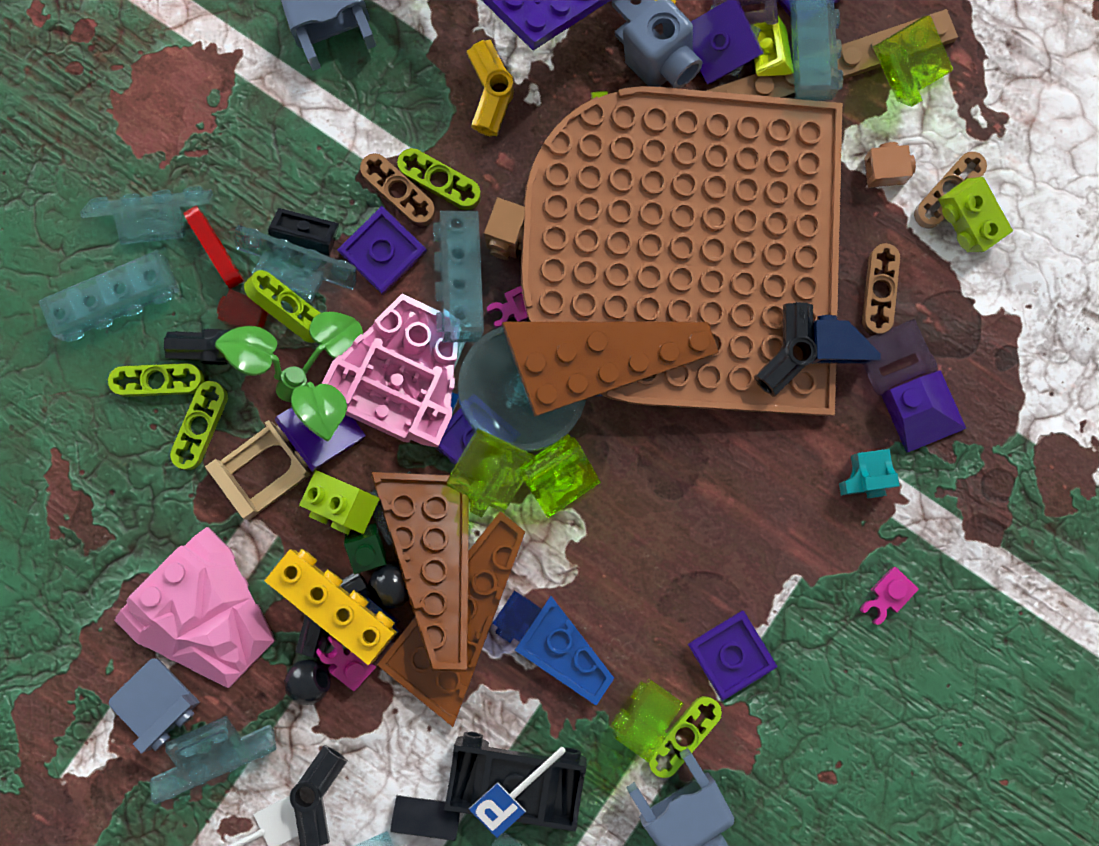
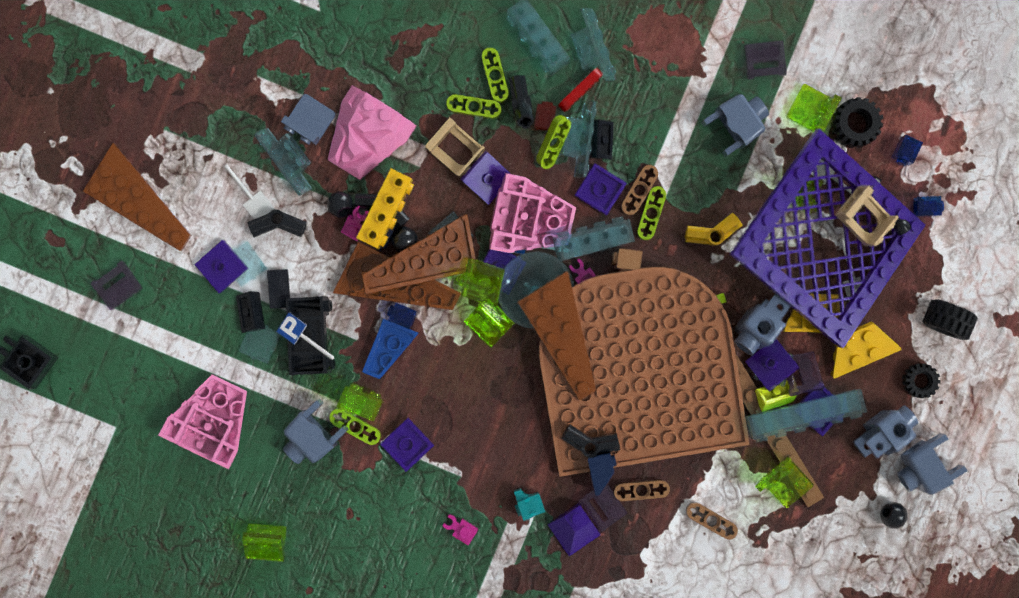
camera: 80 degrees right, 5 degrees up
bright green plant [215,312,363,441] -> none
lime brick [299,470,380,535] -> none
dark green brick [344,523,386,574] -> none
nougat brick [864,142,916,188] -> none
lime brick [938,177,1013,253] -> none

